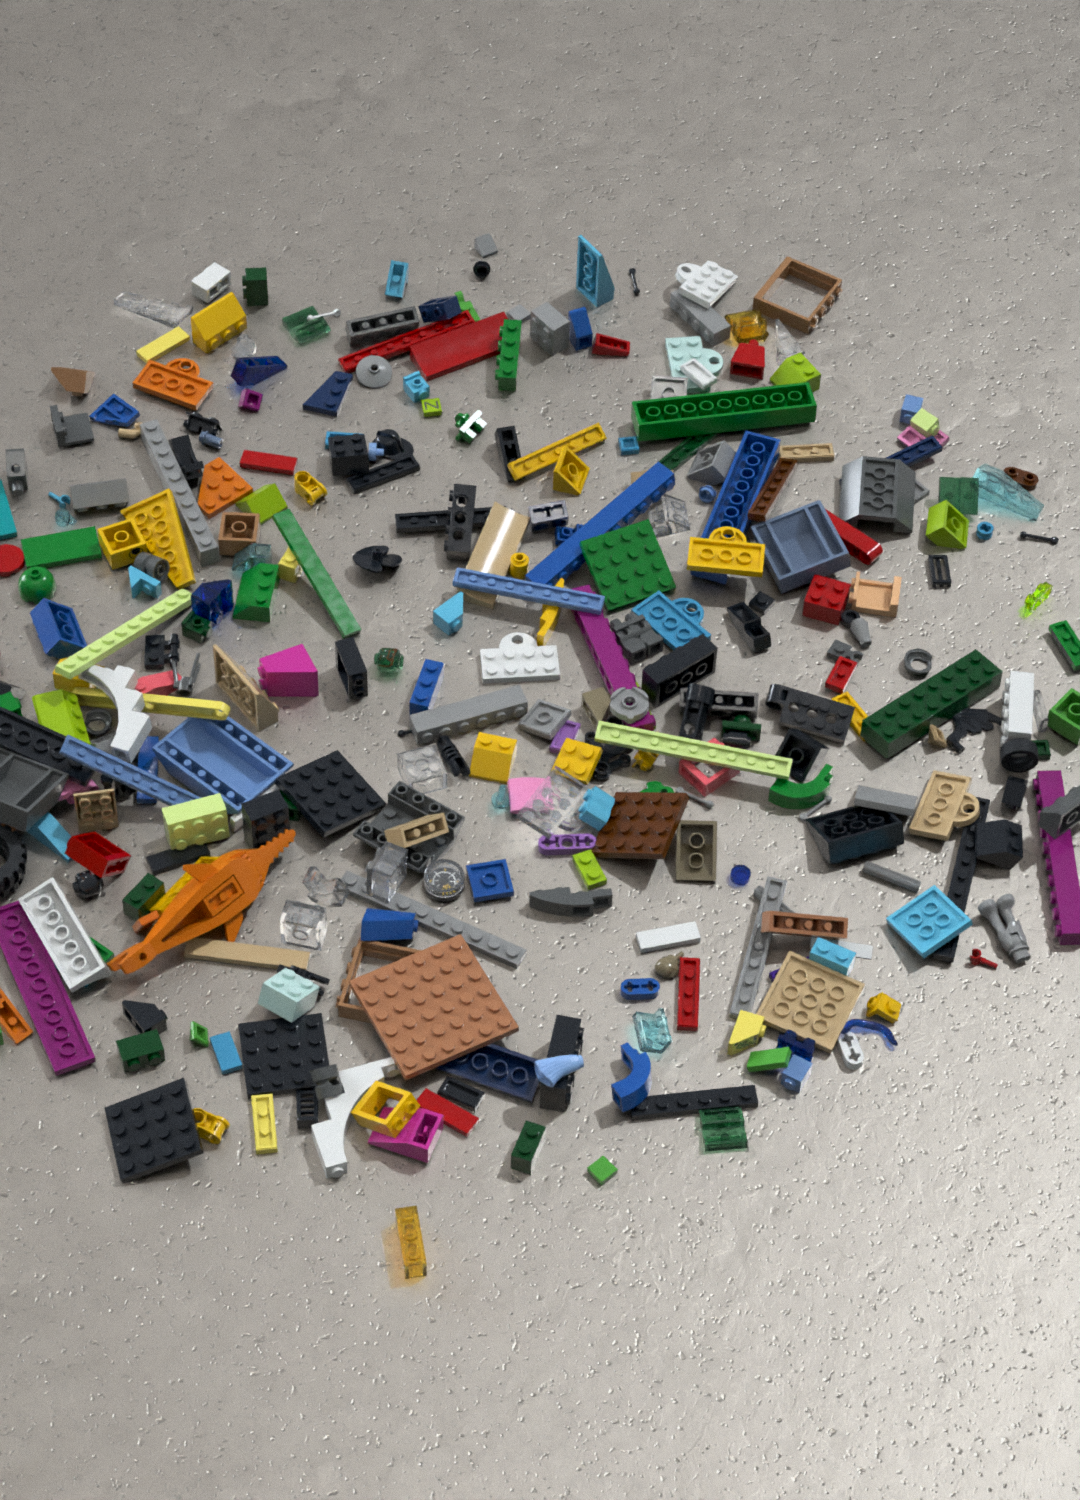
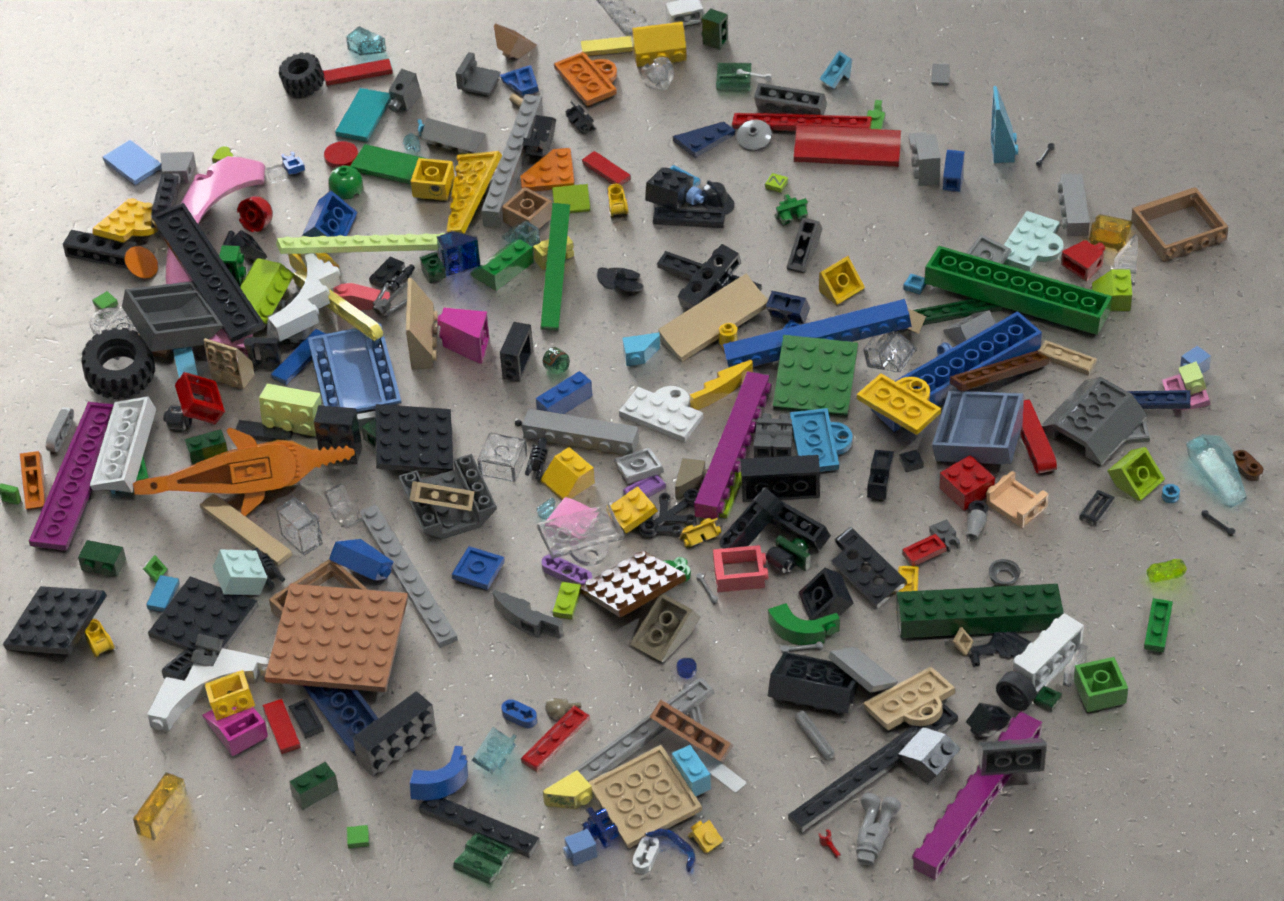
camera: 40 degrees right, 5 degrees down
medium blue tile [59,735,201,806] -> none
black slope [122,1000,168,1034] -> none
medium azure slope [128,565,162,599] -> none
orange tile [132,910,160,933] -> none
dark grey wheel [133,552,169,582] -> none
sand blue pin [199,431,223,450] -> none
clear blue slope [230,356,288,387] -> none
magenta slope [238,388,263,411] -> none
light yellow tile [251,1094,278,1154] -> none
clear brick [365,841,408,903] -> none
medium azure brick [403,371,430,403] -> none
dark blue brick [418,296,462,323] -> none
clear piece [424,859,464,901] -> none
medium blue tile [452,567,605,615] -> none
black plate [473,261,491,278] -> none
green brick [495,319,522,391] -> none
yellow tile [507,422,607,481] -> none
light blue piece [534,1055,584,1087] -> none
medium azure brick [578,786,615,831] -> none
red slope [592,333,630,356] -> none
yellowish green plate [594,721,793,780] -> none
light grey plate [610,687,649,724] -> none
white tile [636,921,701,953] -> none
white plate [675,260,738,309] -> none
white tile [680,358,717,390] -> none
bright green tile [747,1047,792,1072] -> none
medium azure plate [886,885,973,959] -> none
clear green slope [938,477,979,515] -> none

